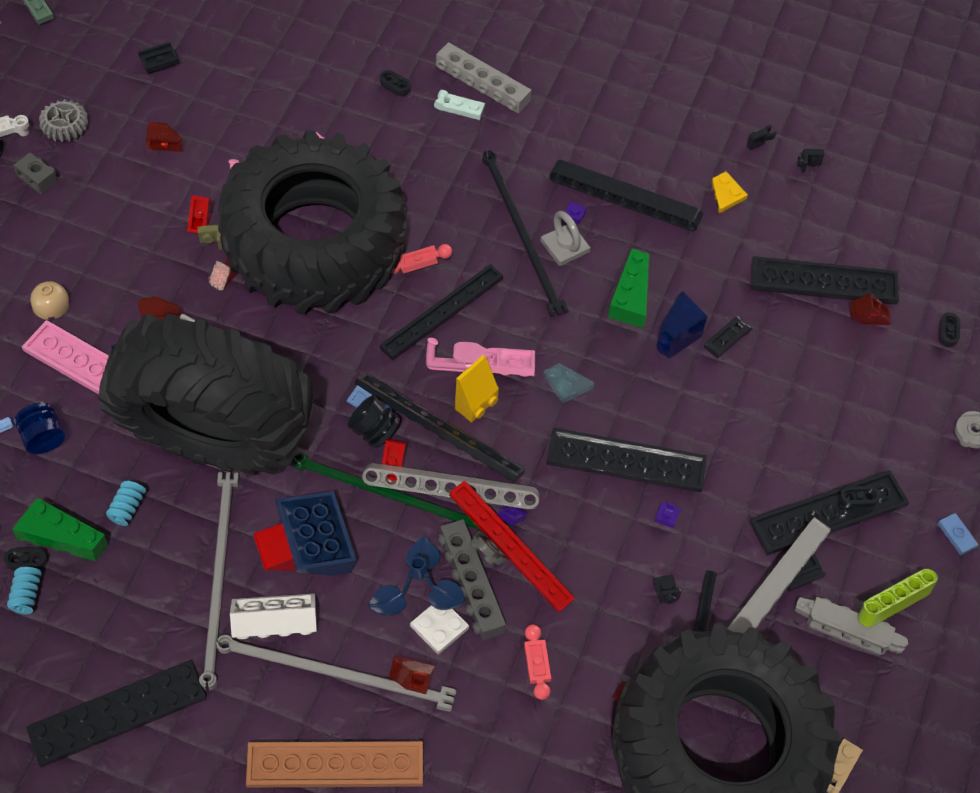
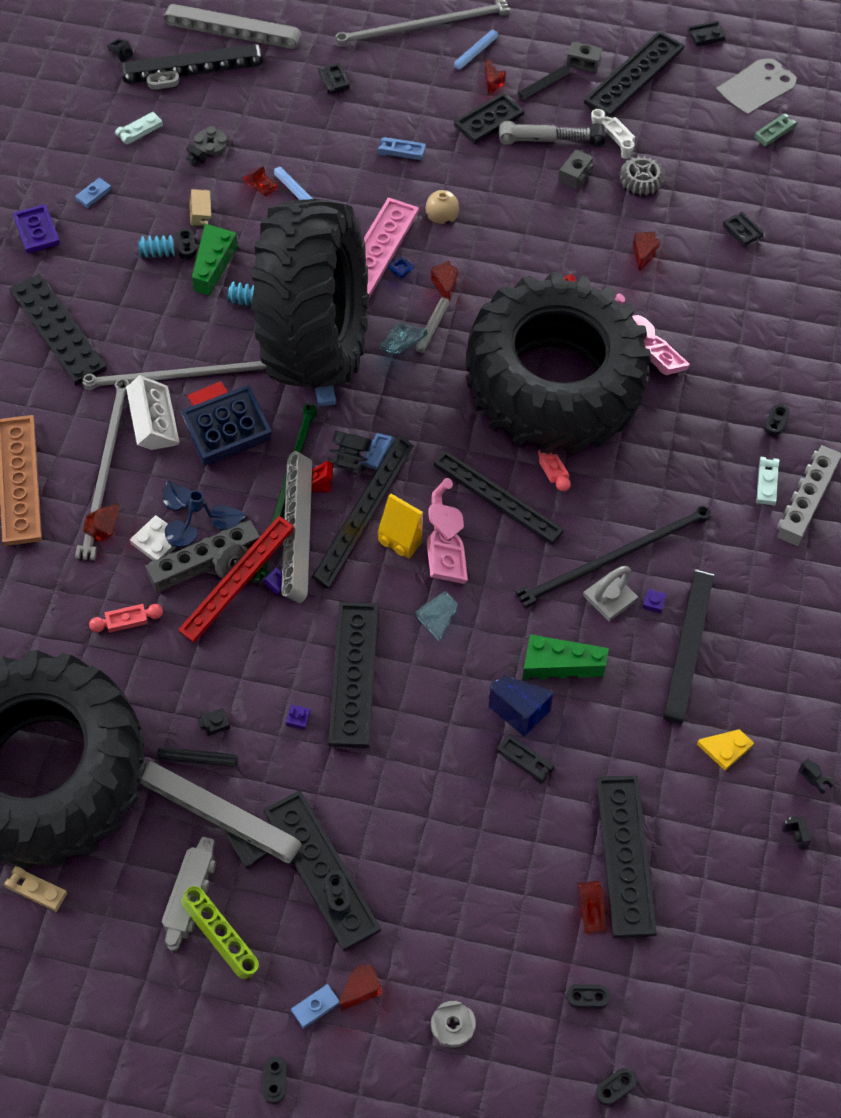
camera: 85 degrees right, 0 degrees up
none -> clear red slope [339,964,382,1012]

